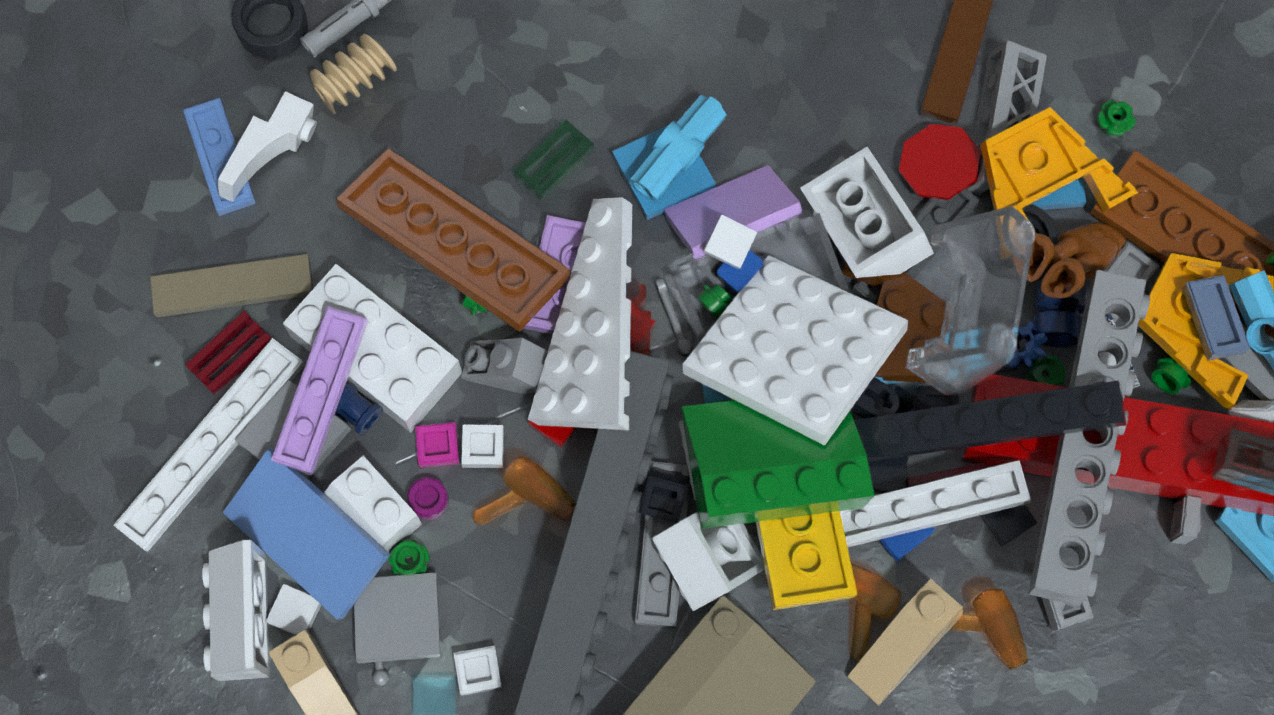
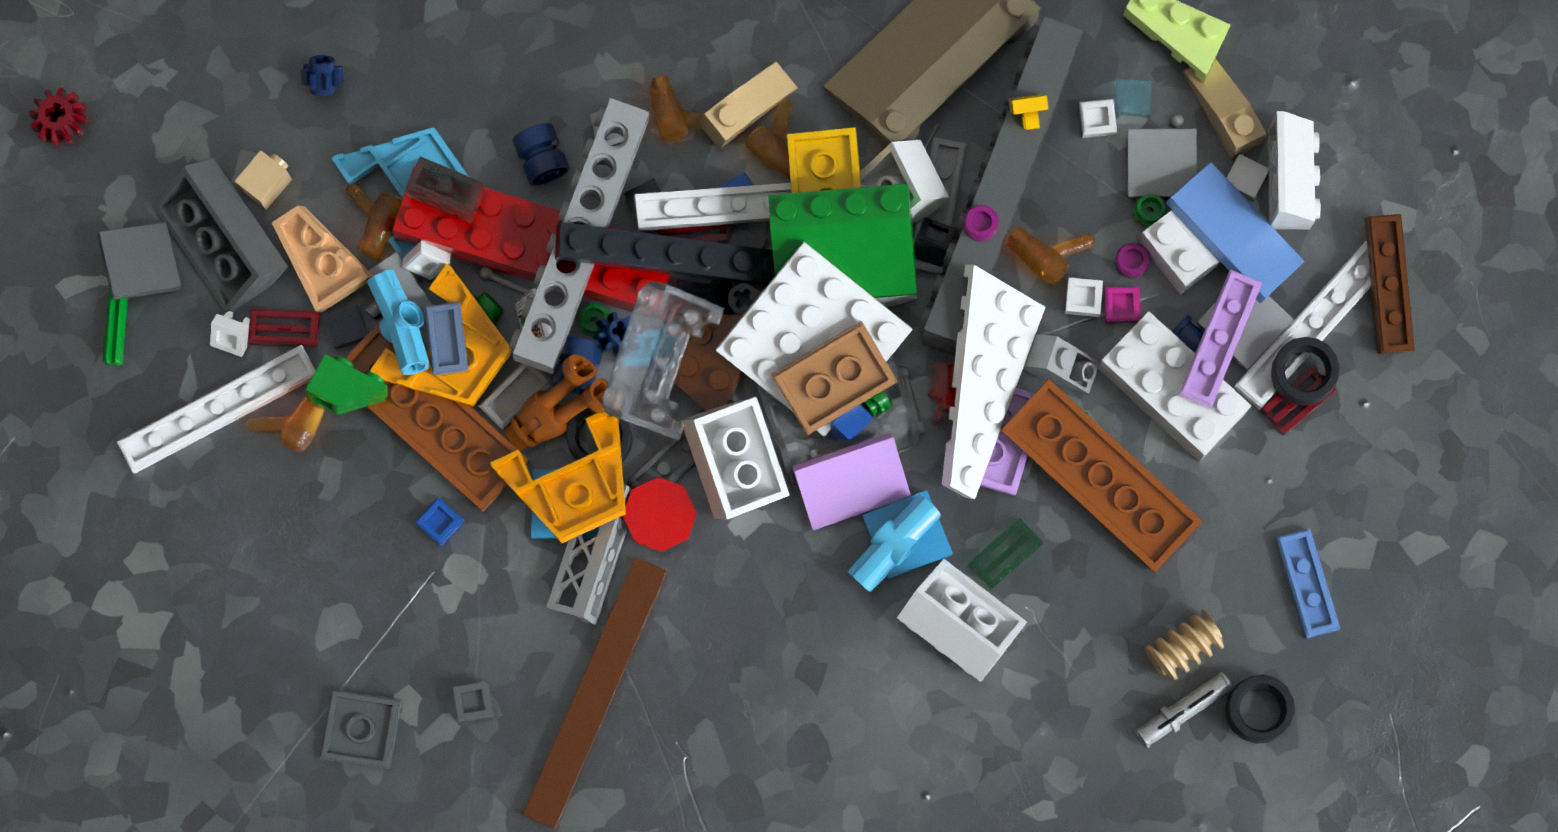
camera: 170 degrees left, 5 degrees up
dark tan tile [150,254,313,318] -> none
white slope [218,91,317,202] -> none
white tile [702,214,757,269] -> none
green plate [1097,100,1135,137] -> none
light grey tile [1169,495,1202,545] -> none
none -> blue tile [415,497,465,547]
none -> dark blue wheel [512,123,570,186]
none -> medium nougat tile [771,321,898,435]
none -> white slope [897,559,1027,682]
none -> magenta tile [963,205,999,242]
none -> yellow tile [1008,94,1048,130]
none -> black tyre [1271,337,1340,406]
none -> reddish brown tile [1364,214,1415,354]

